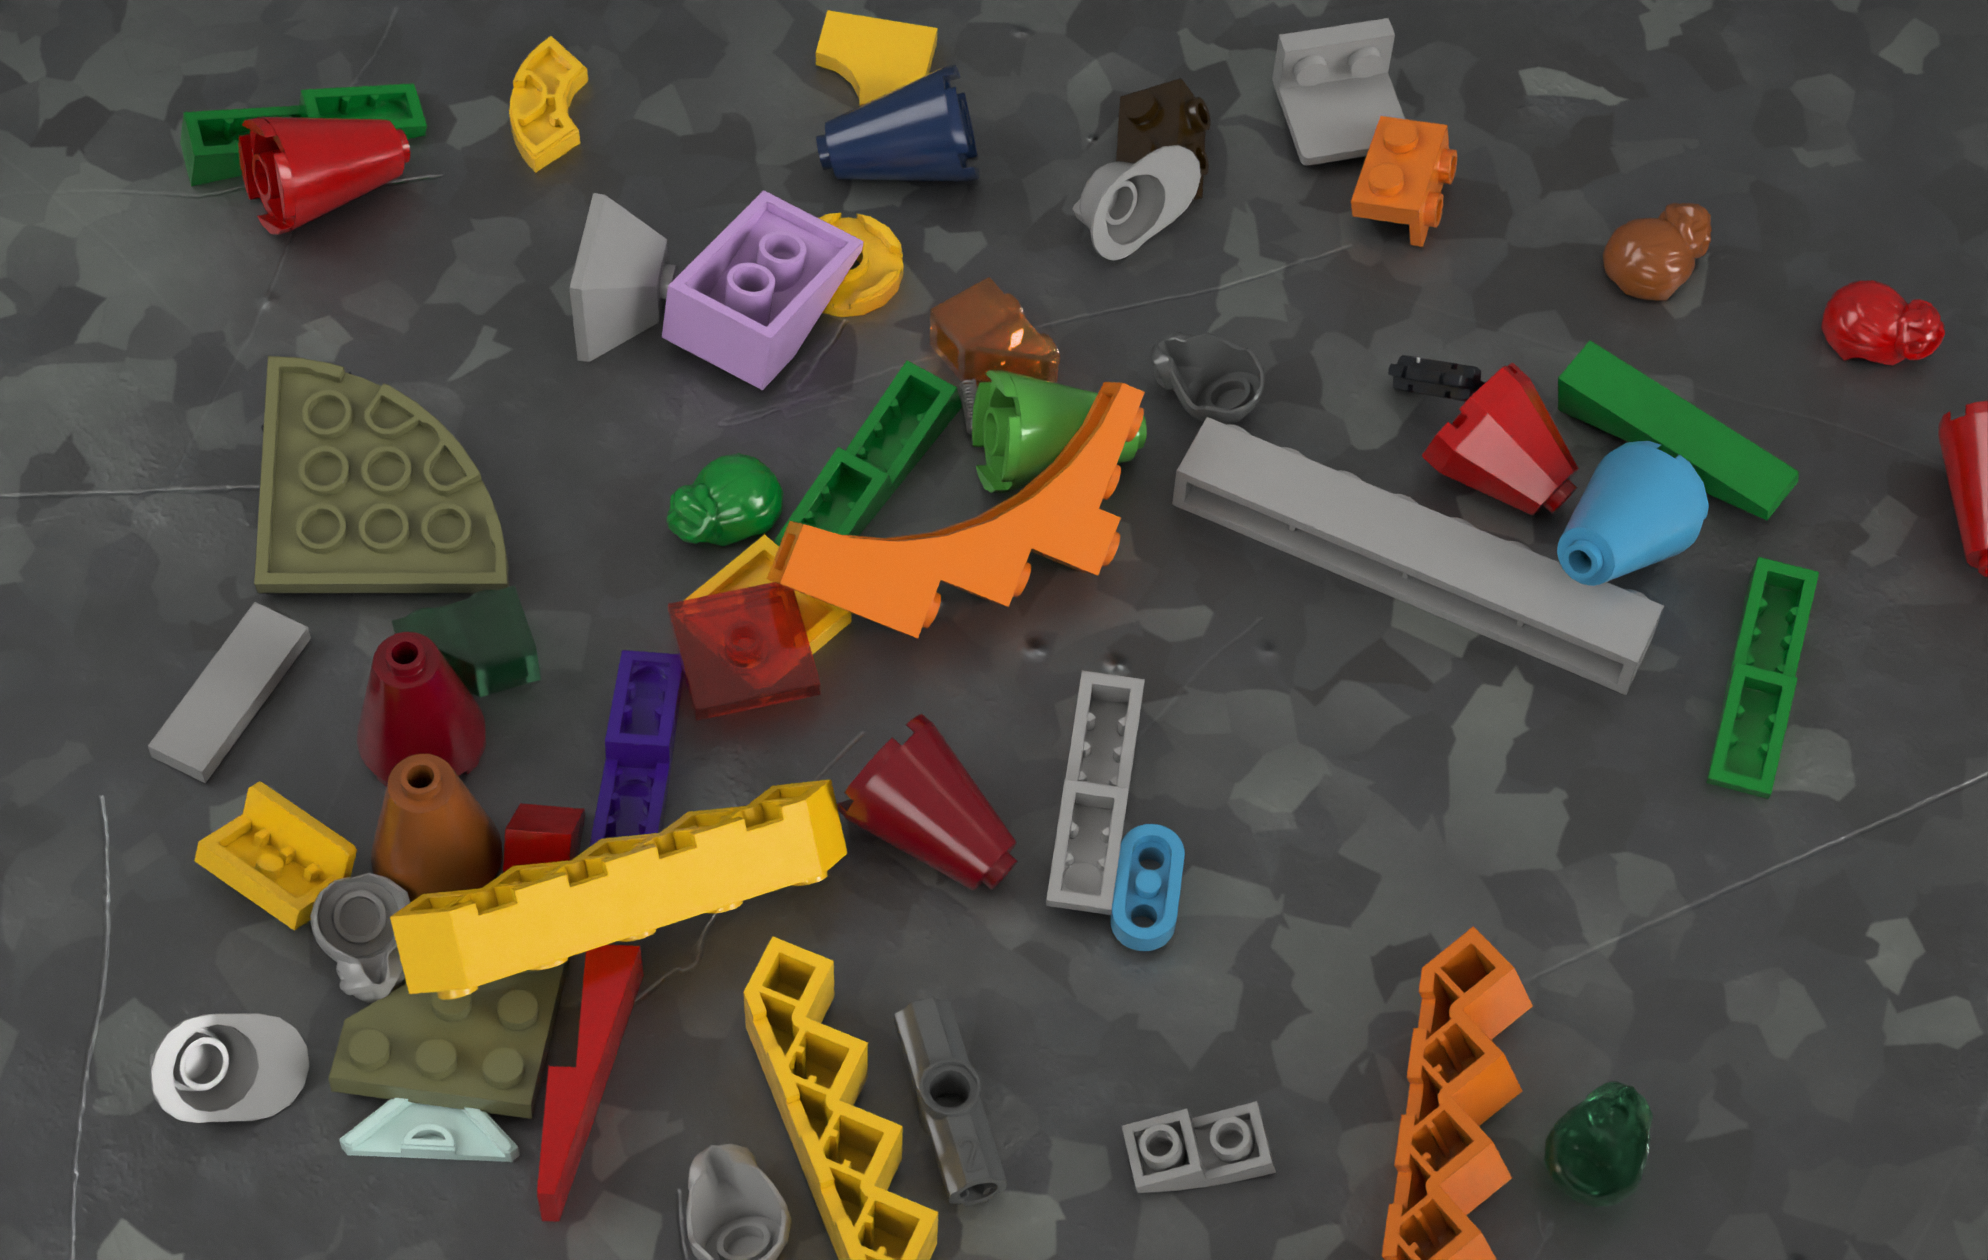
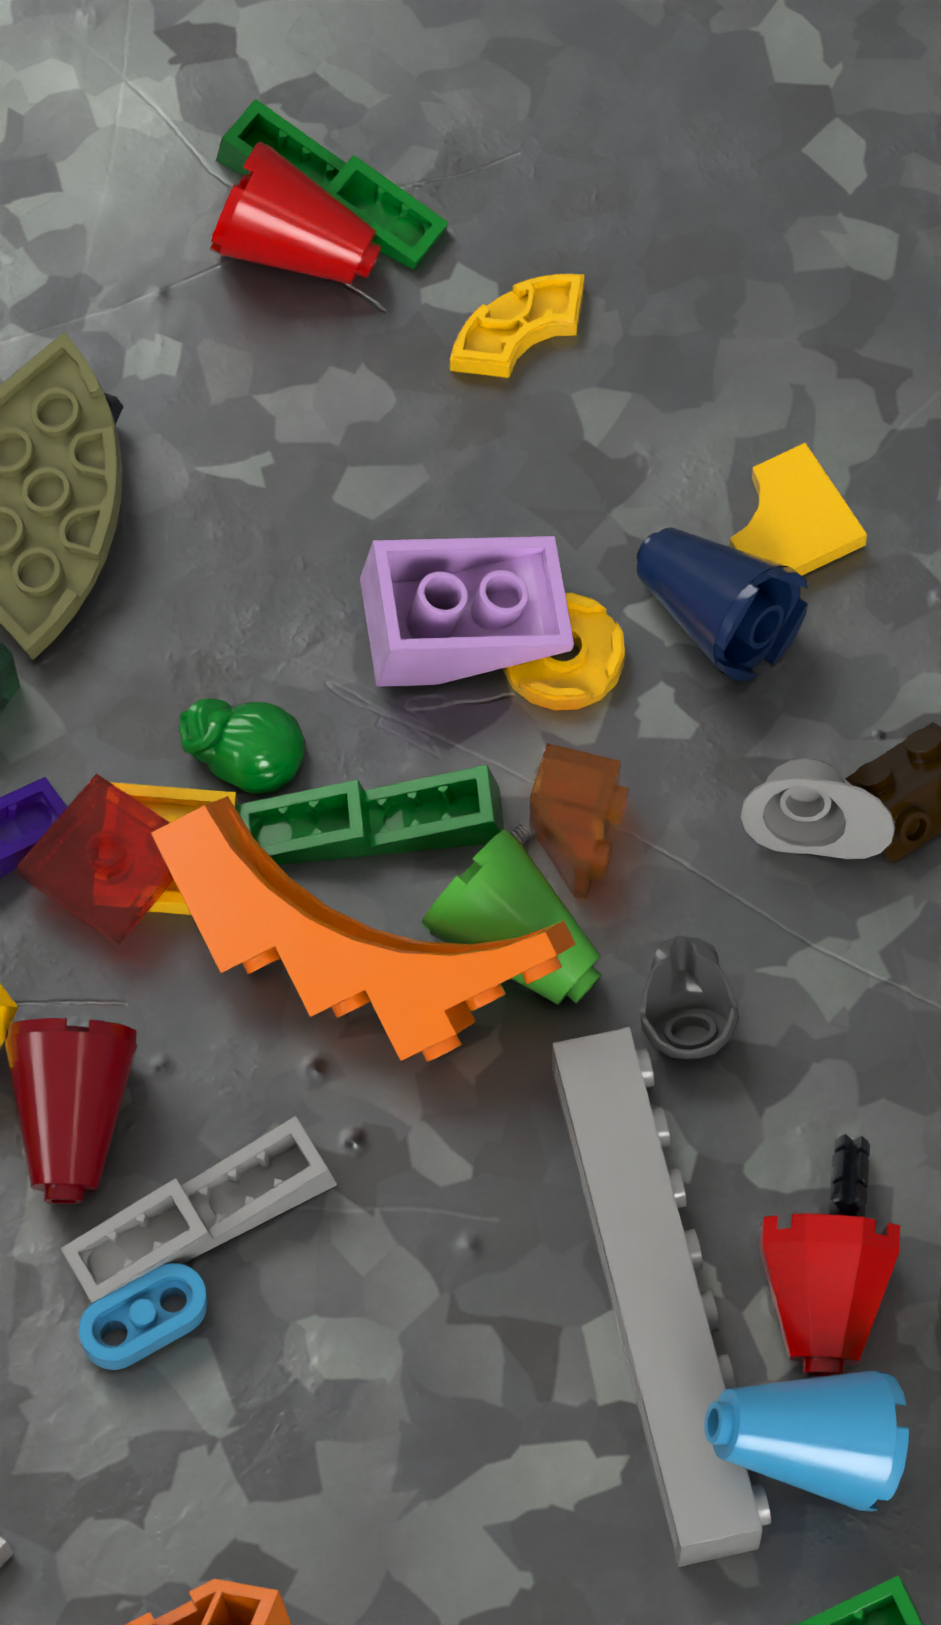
camera: 55 degrees right, 5 degrees up
light grey slope [569,193,678,362] -> none

